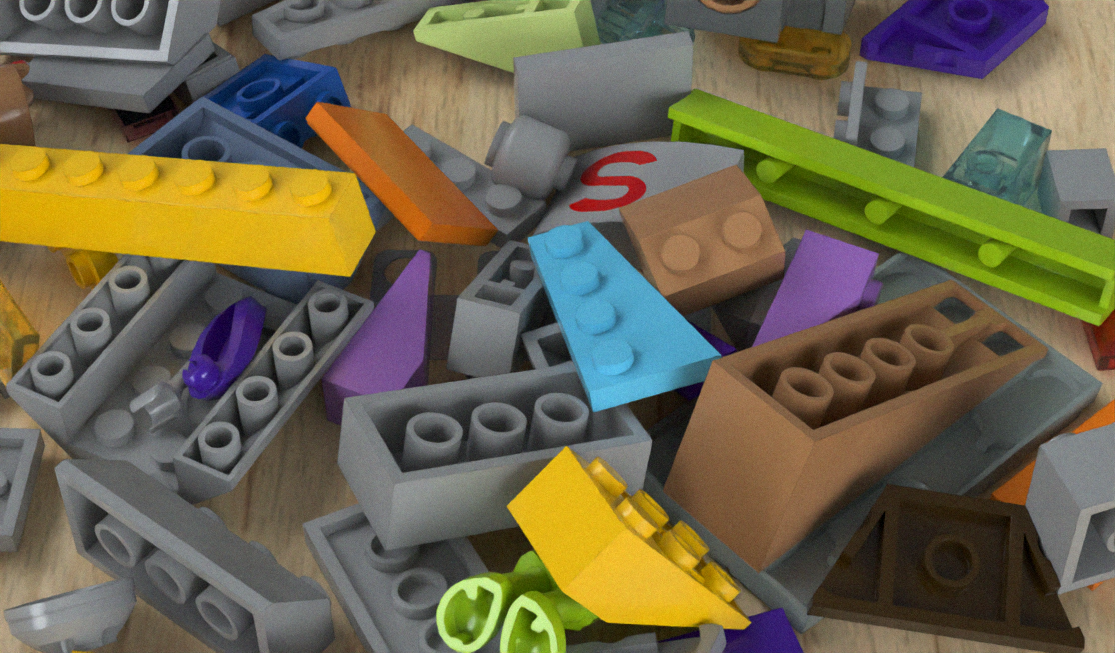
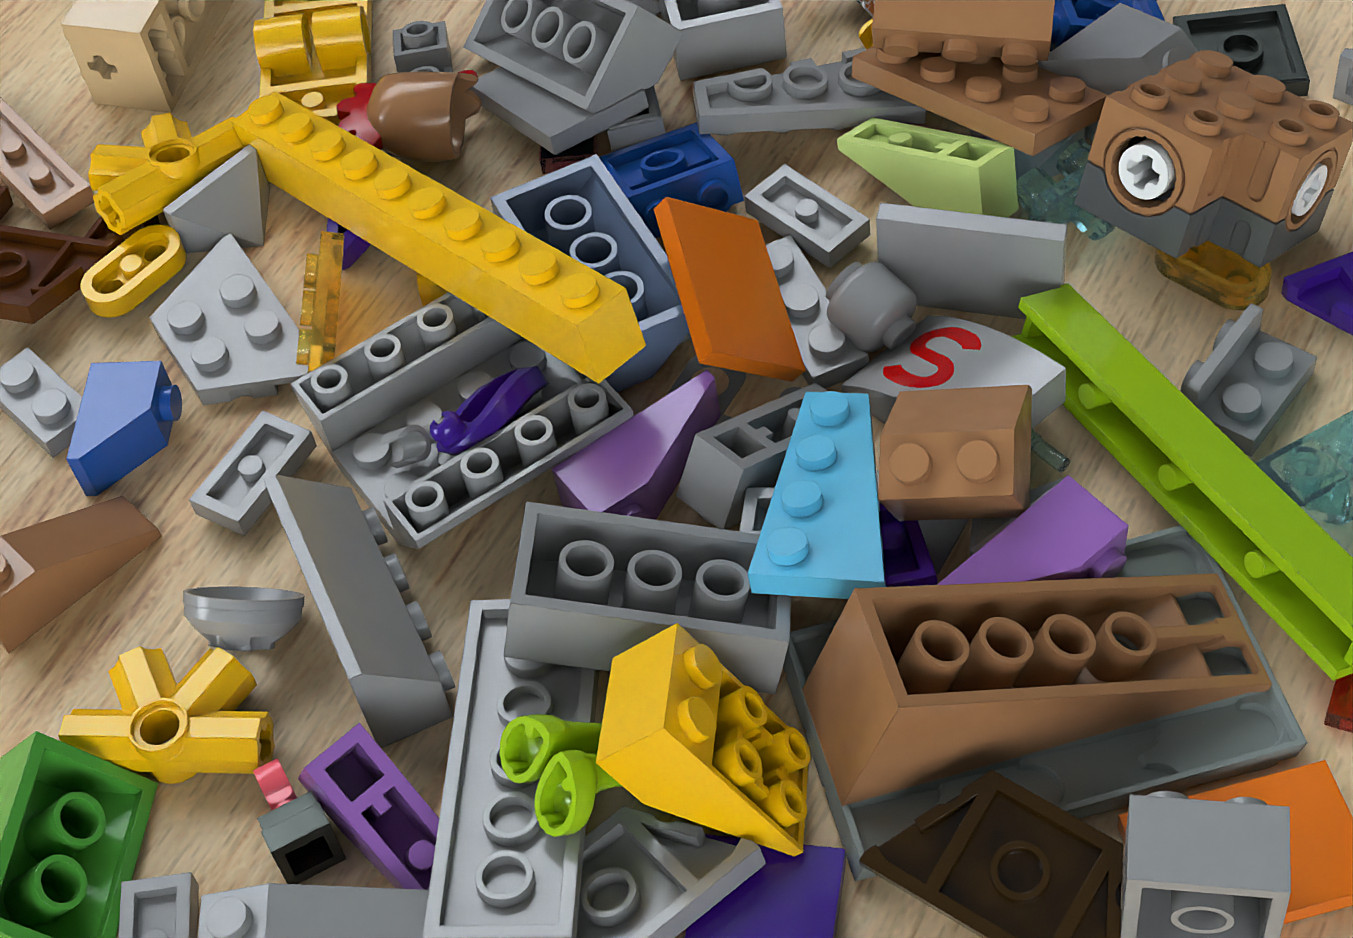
camera: 35 degrees right, 5 degrees up
none -> light grey plate [744,164,871,268]

